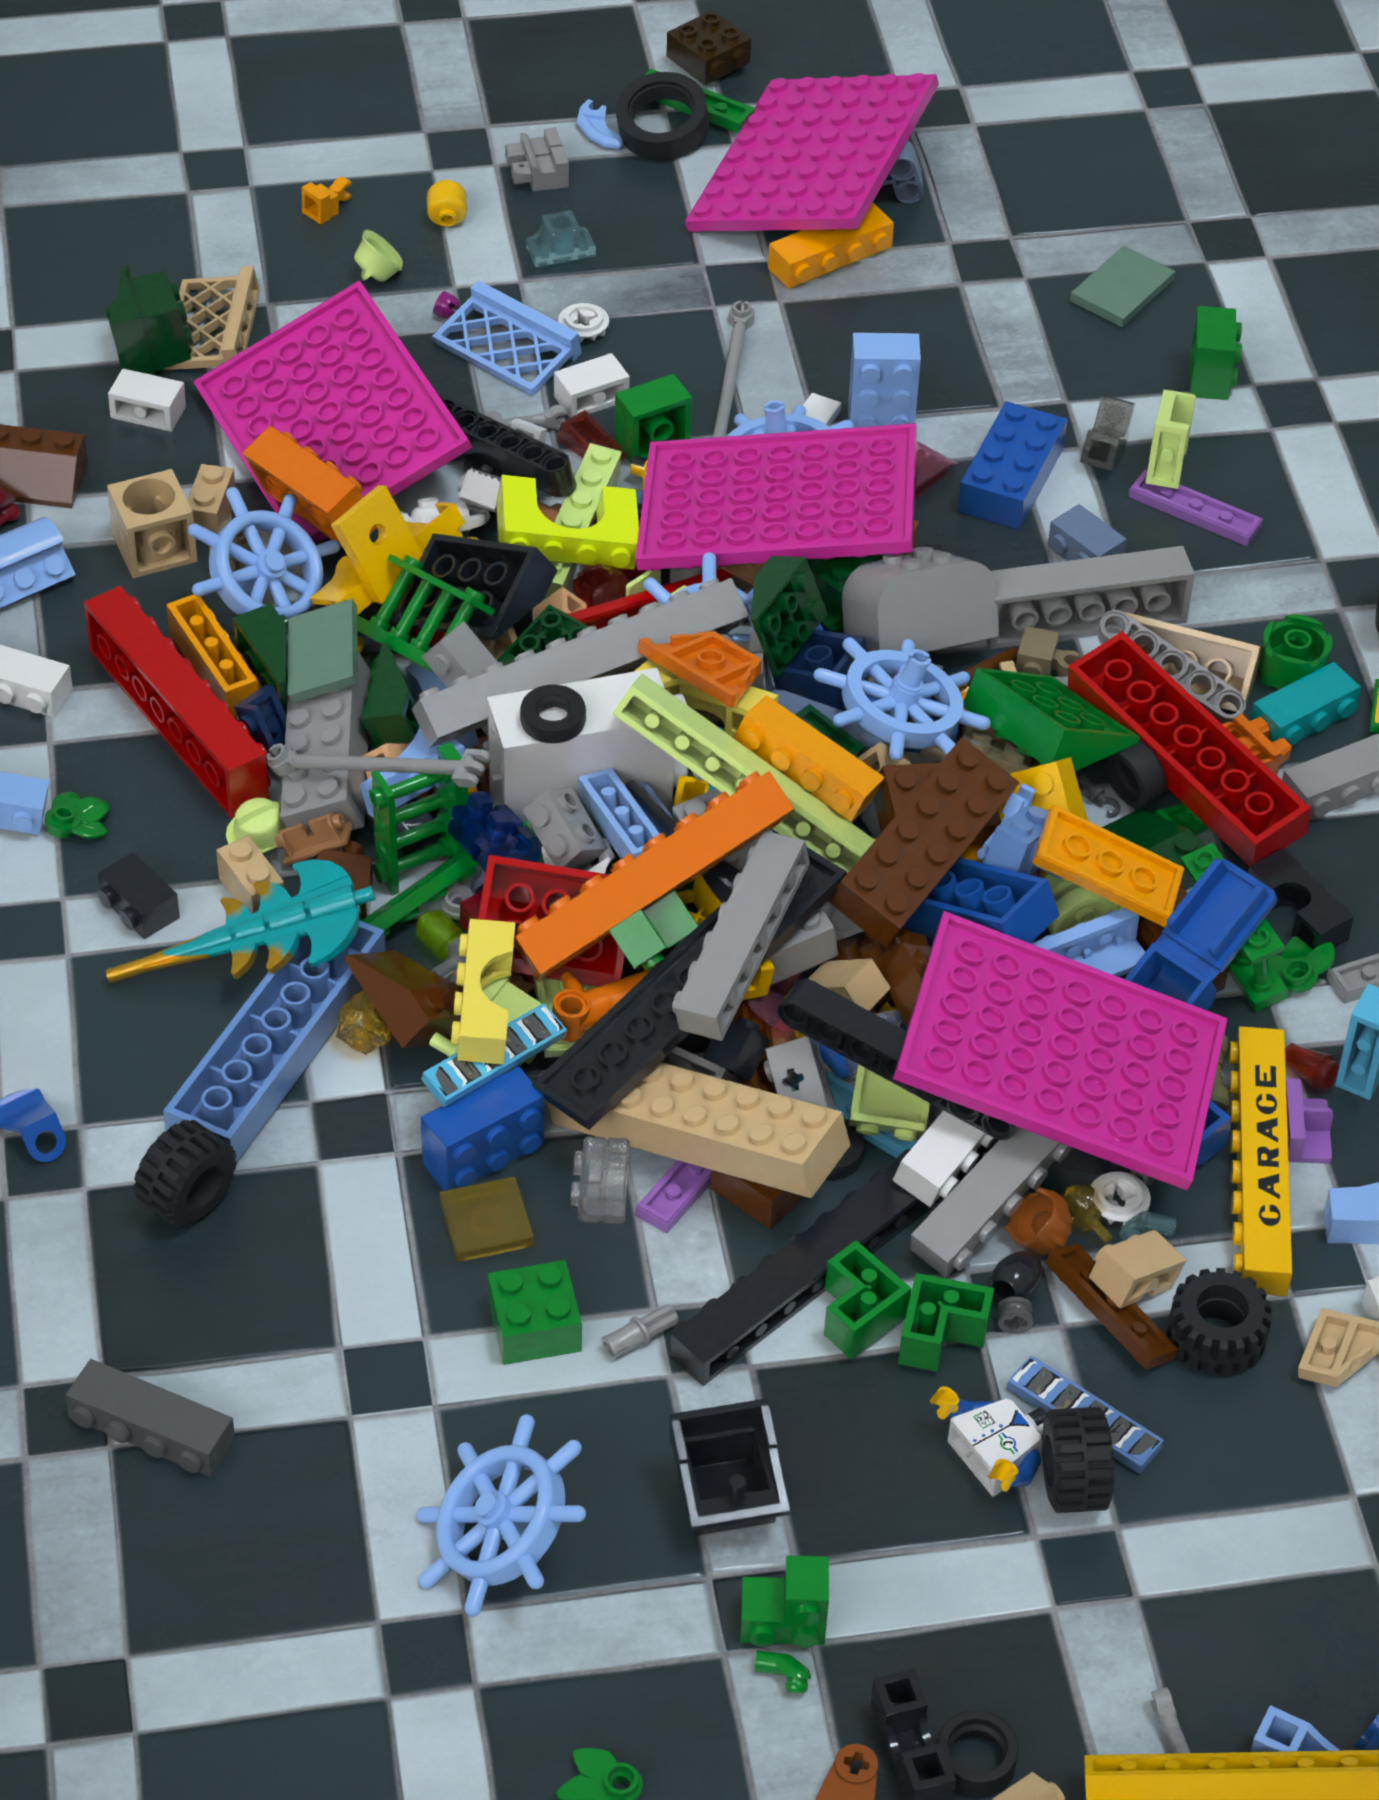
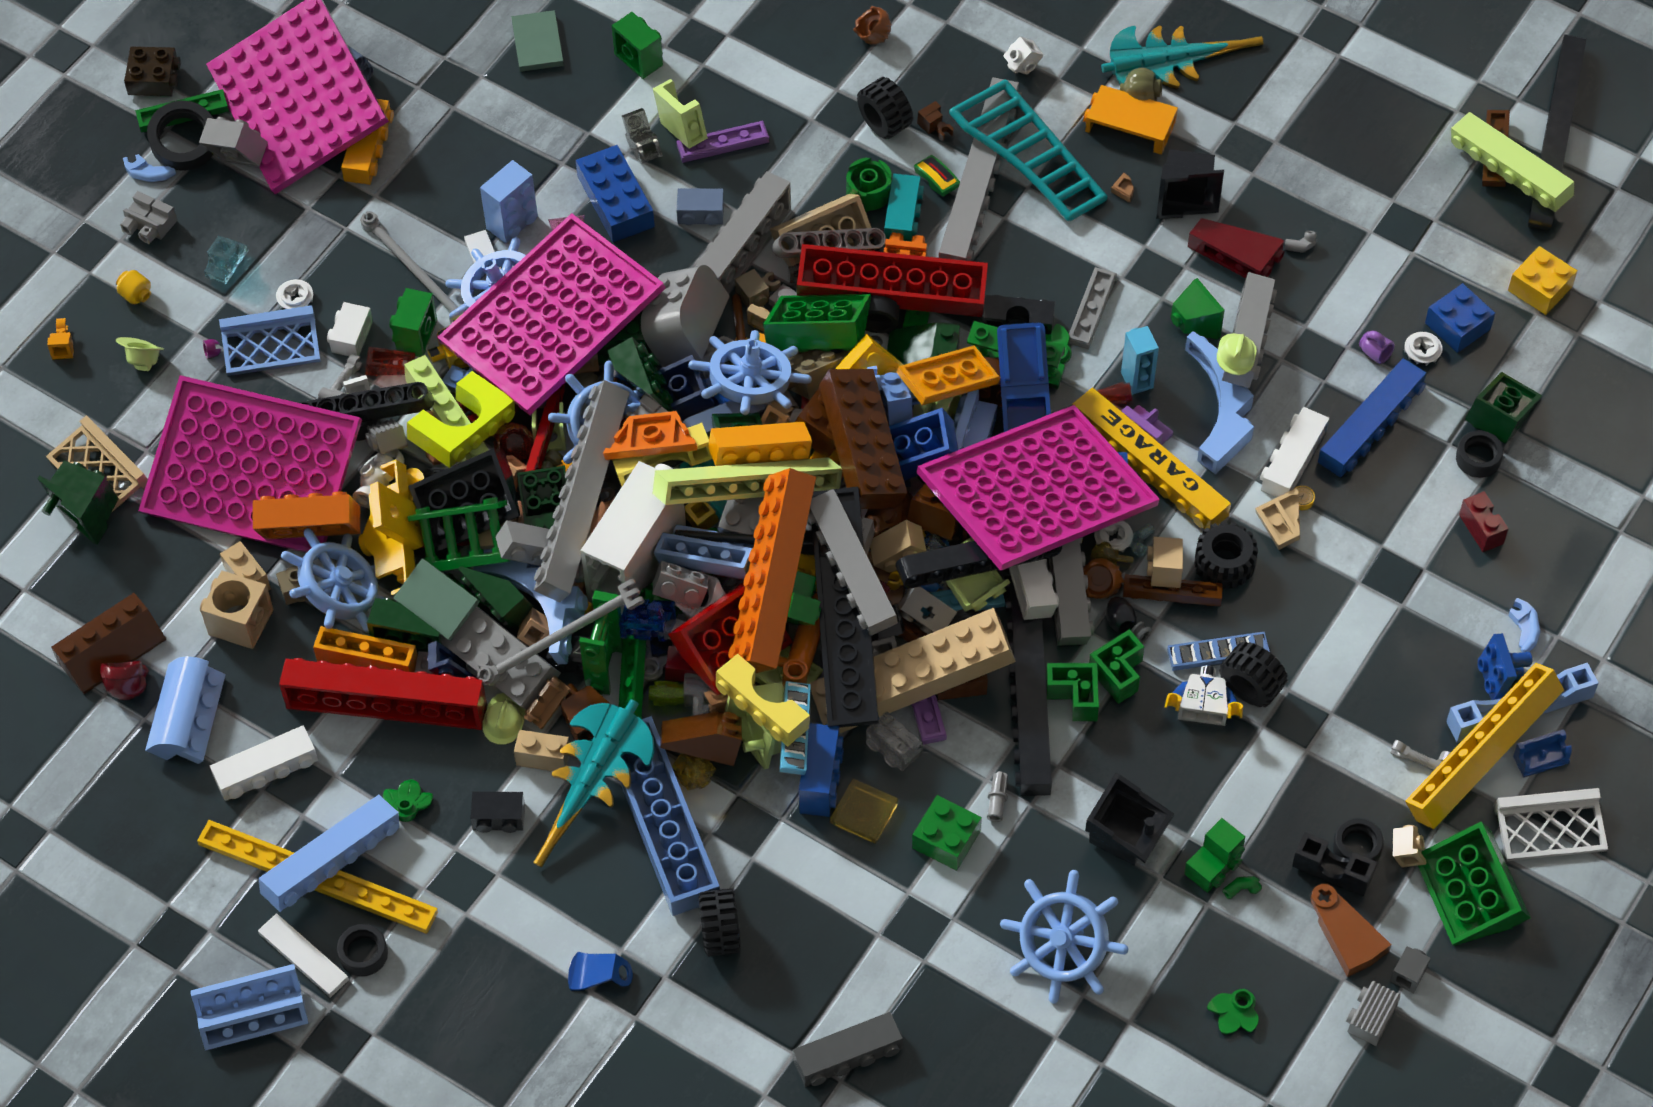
camera: 45 degrees left, 10 degrees up
white brick [108,369,186,432] -> none
black tyre [520,684,586,744] -> none
none -> light grey brick [199,117,268,166]

